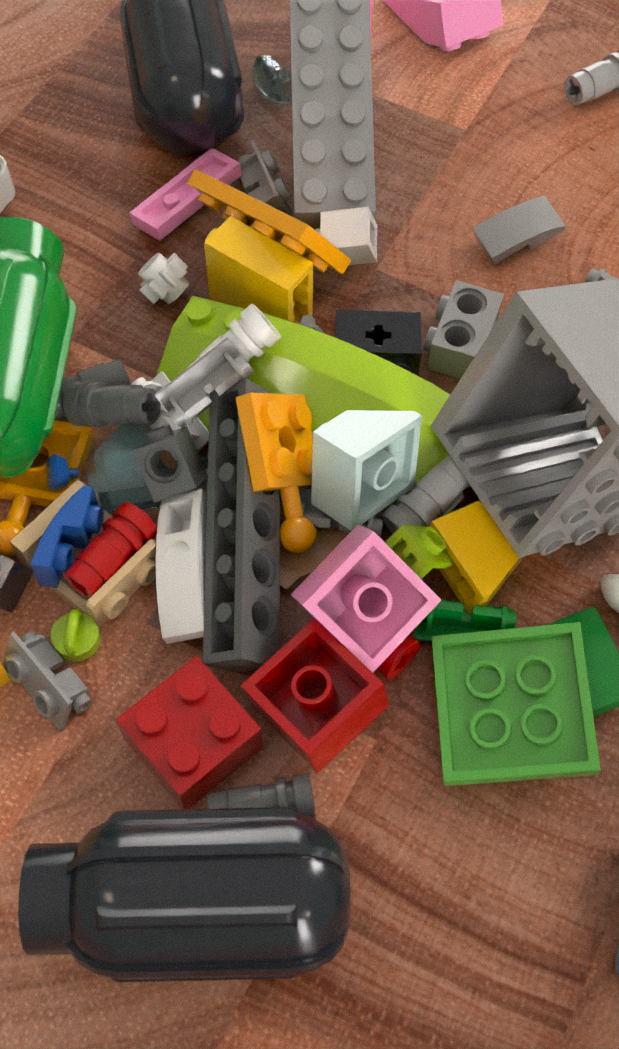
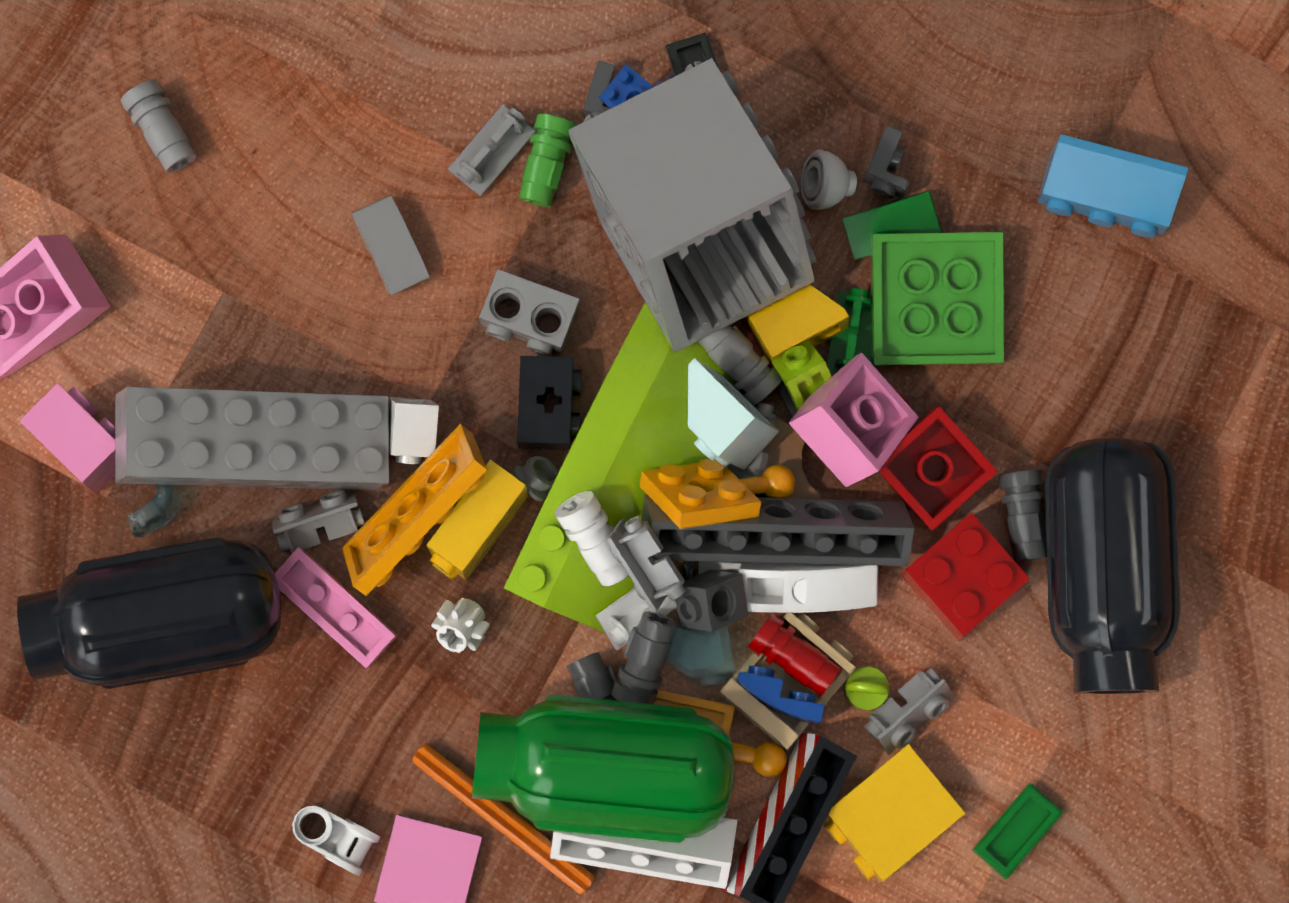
camera: 90 degrees left, 20 degrees up
blue rock [46,454,79,491] -> none

